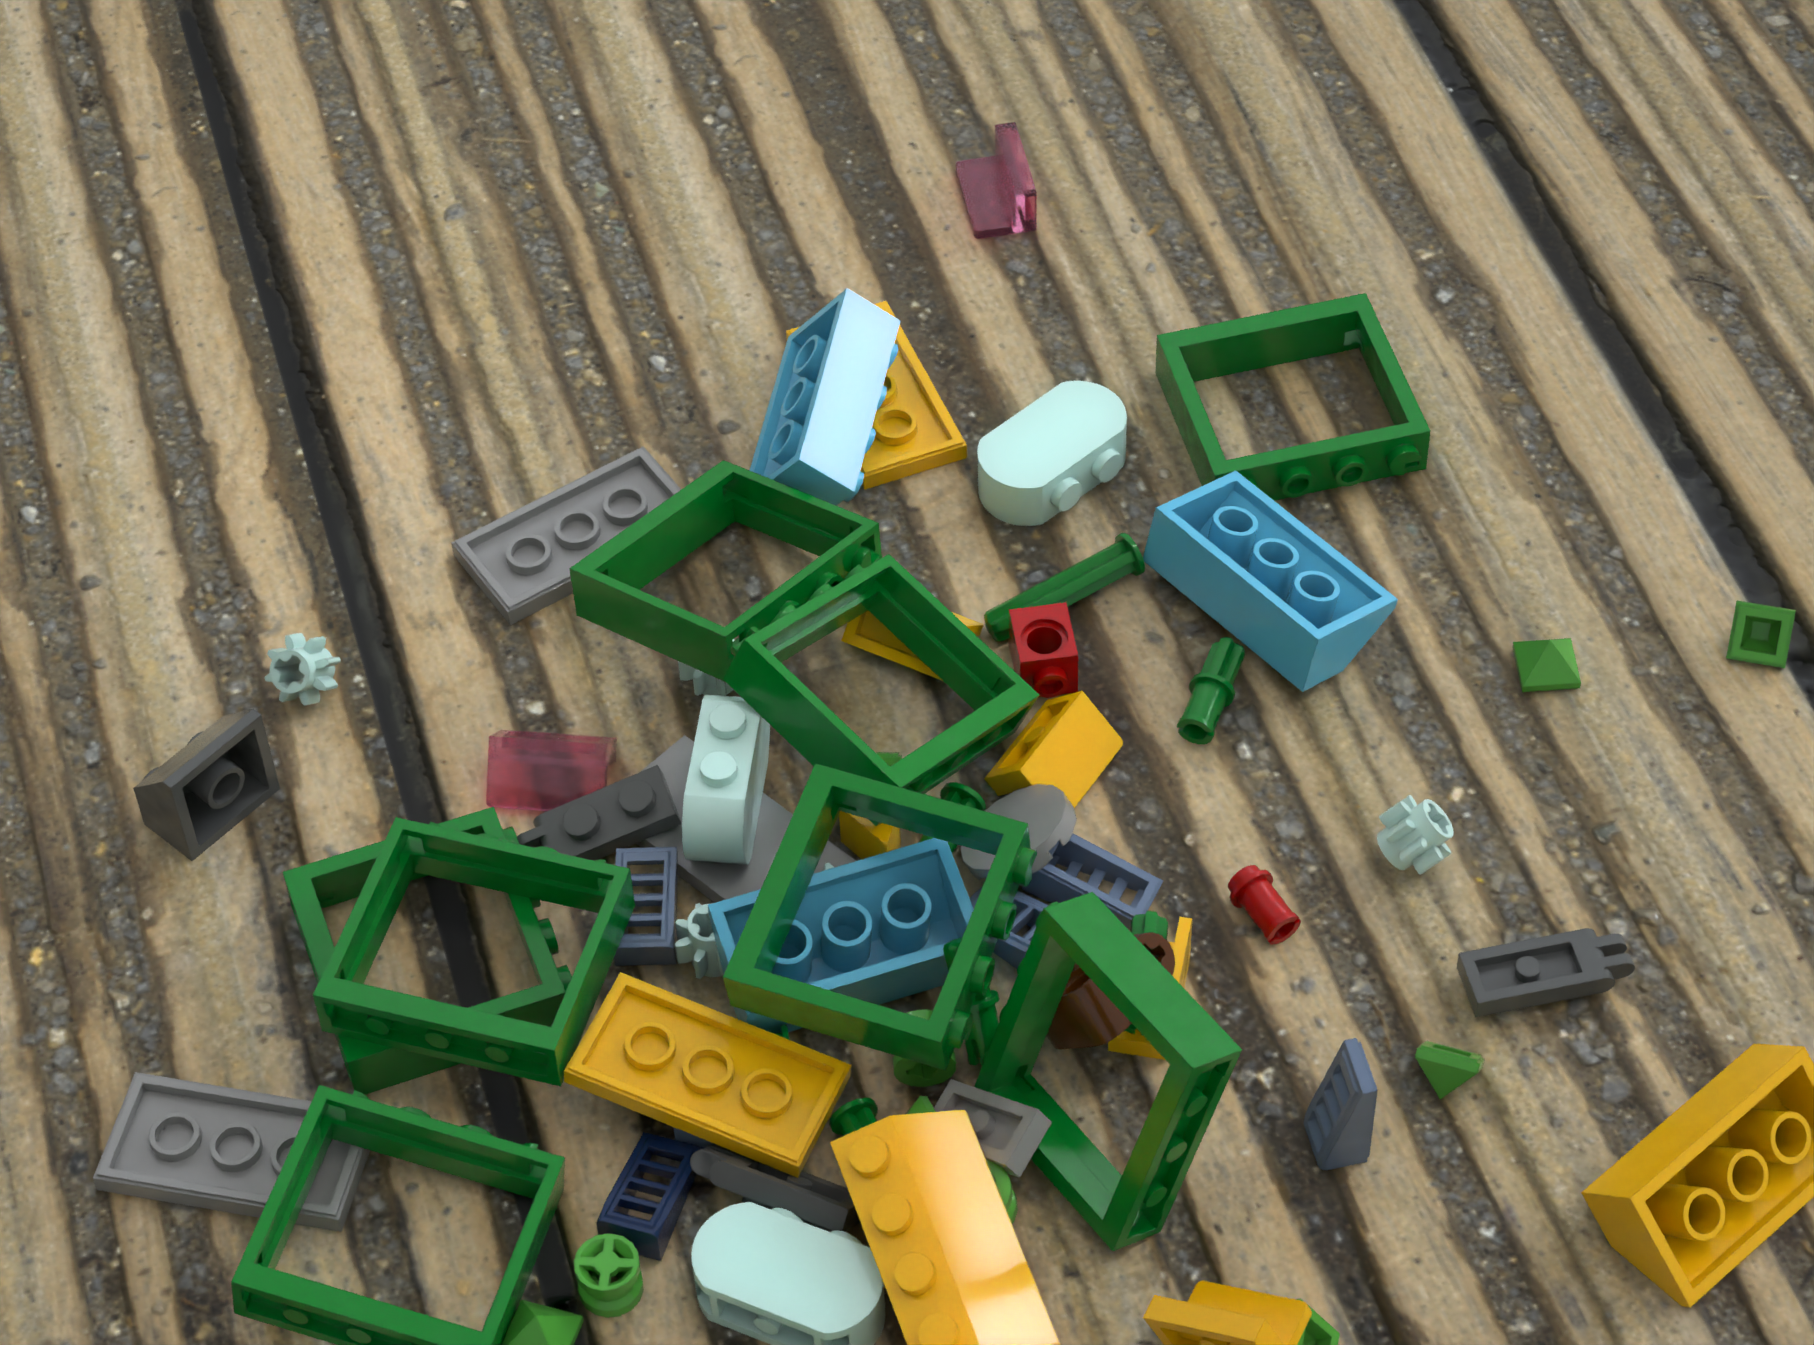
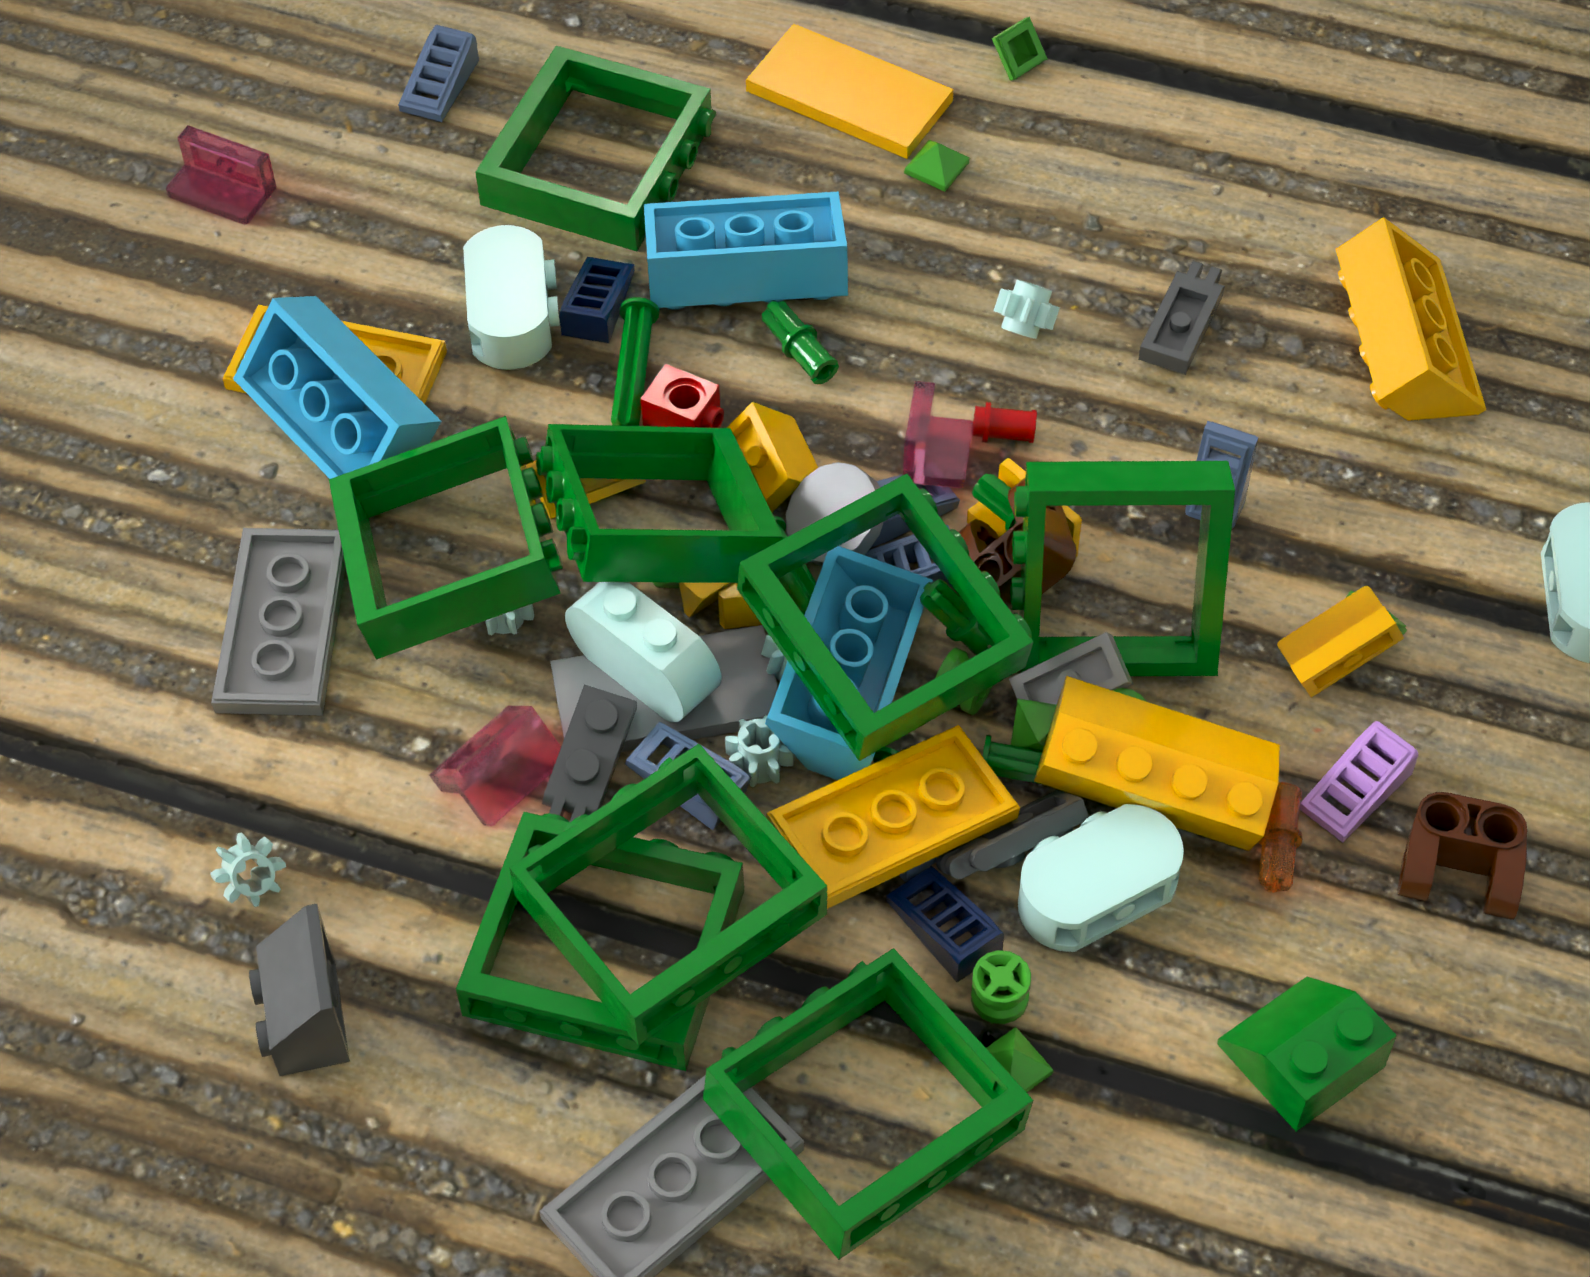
camera: 55 degrees left, 5 degrees up
bright green slope [1415,1041,1485,1099] -> none
none -> sand blue slope [398,25,479,122]
none -> dark blue slope [559,257,635,343]
none -> yellow tile [746,24,954,159]
none -> clear pink panel [903,381,973,488]

